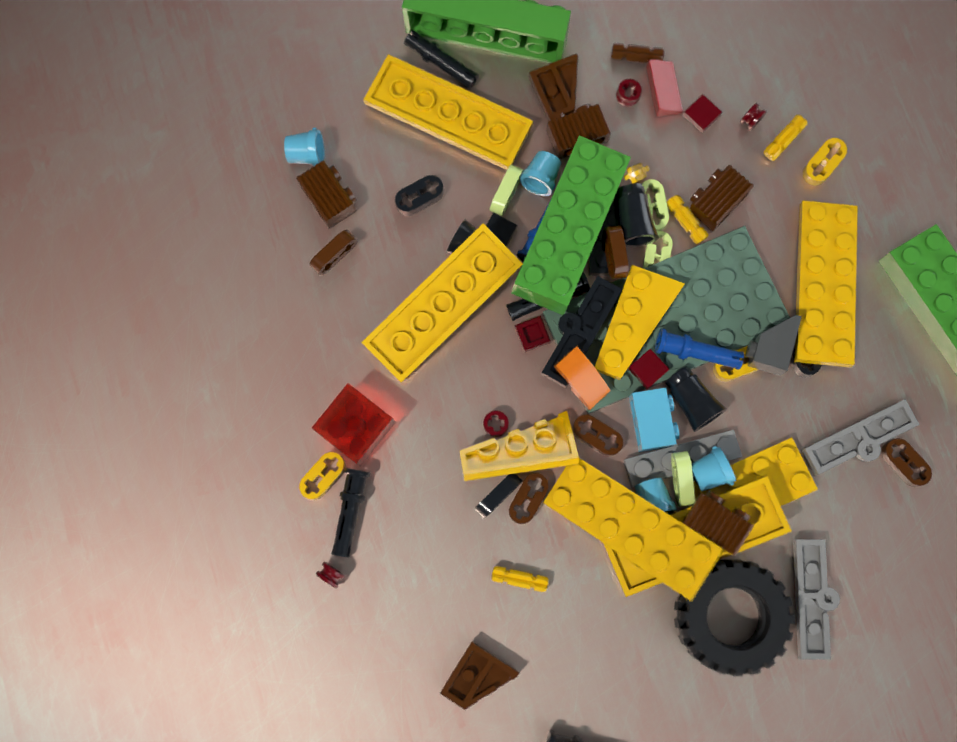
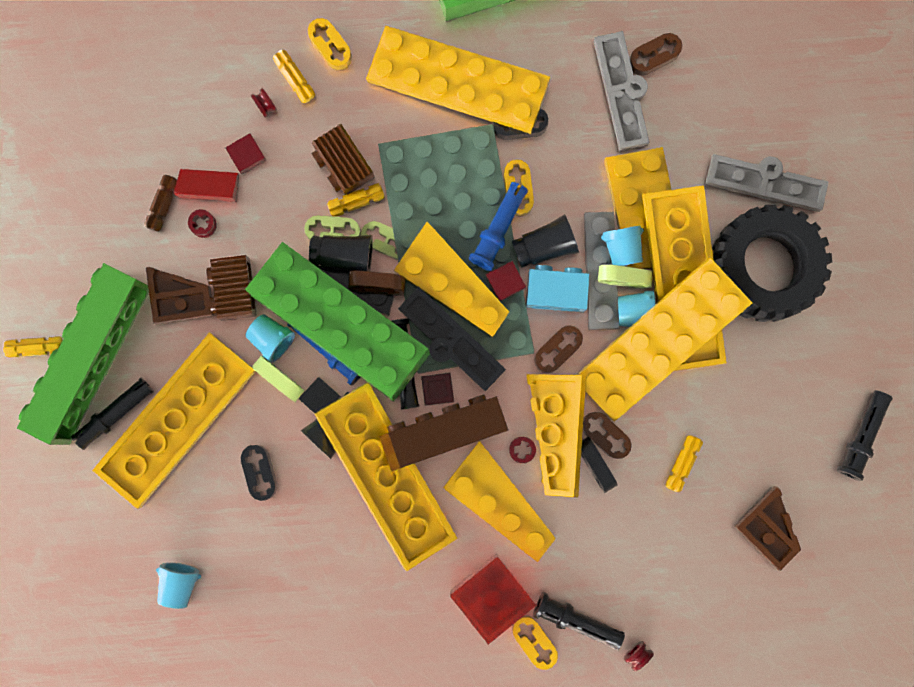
camera: 80 degrees left, 5 degrees up
reddish brown brick [296,160,357,228] -> none
reddish brown beam [310,230,357,276] -> none
orange slope [554,346,611,410] -> none
yellow axle [624,162,650,184] -> none
reddish brown brick [682,491,754,556] -> none
dark grey slope [746,315,802,376] -> none
none -> reddish brown brick [379,394,509,471]
none -> yellow wing [443,441,556,562]

